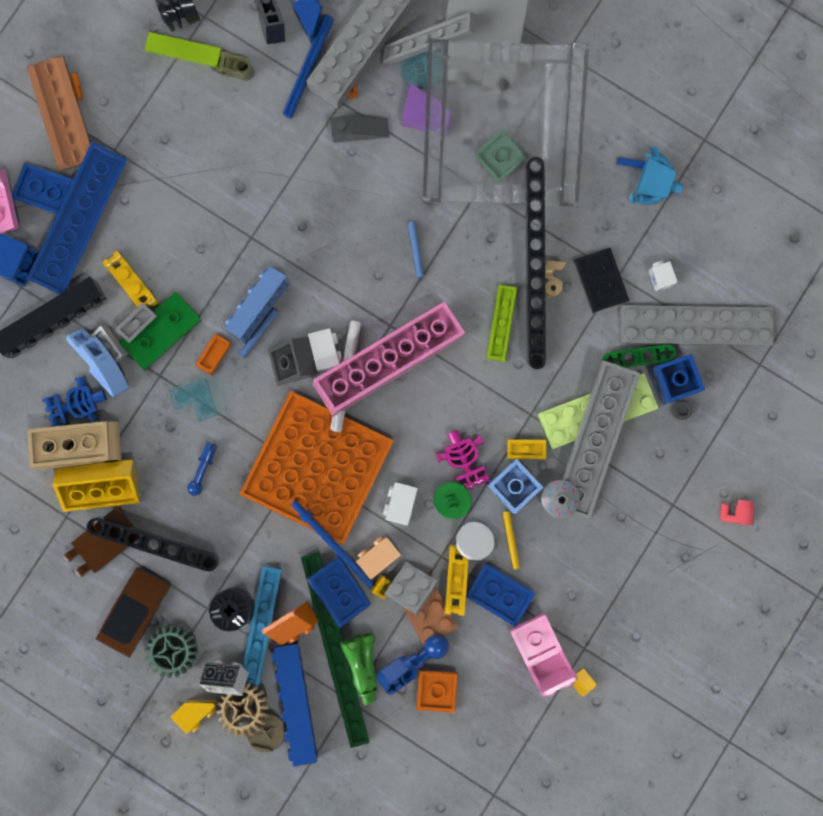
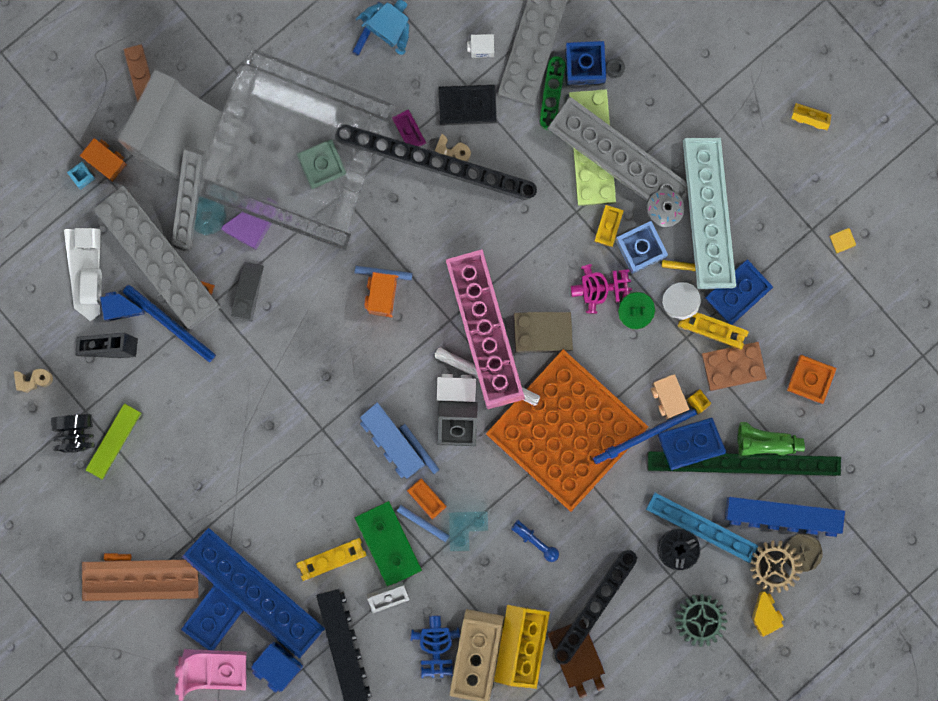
camera: 70 degrees left, 0 degrees up
light blue slope [66,328,129,397] -> none
slope [95,567,171,658] -> none
light grey plate [115,302,157,343] -> none
brick [199,661,249,695] -> none
olive piece [216,52,254,80] -> none
orange slope [262,601,319,645] -> none
blue beam [377,634,449,694] -> none
white brick [383,482,418,526] -> none
light grey plate [384,562,439,615] -> none
lime tile [486,284,517,362] -> none
bright pink bracket [509,613,578,696] -> none
coral piece [720,500,755,526] -> none
none -> orange brick [364,272,399,318]
none -> magenta plate [392,109,426,147]
none -> medium blue bar [397,505,449,542]
none -> dark tan slope [514,312,573,353]
none -> light aqua plate [683,138,736,289]
none -> yellow plate [791,103,832,131]

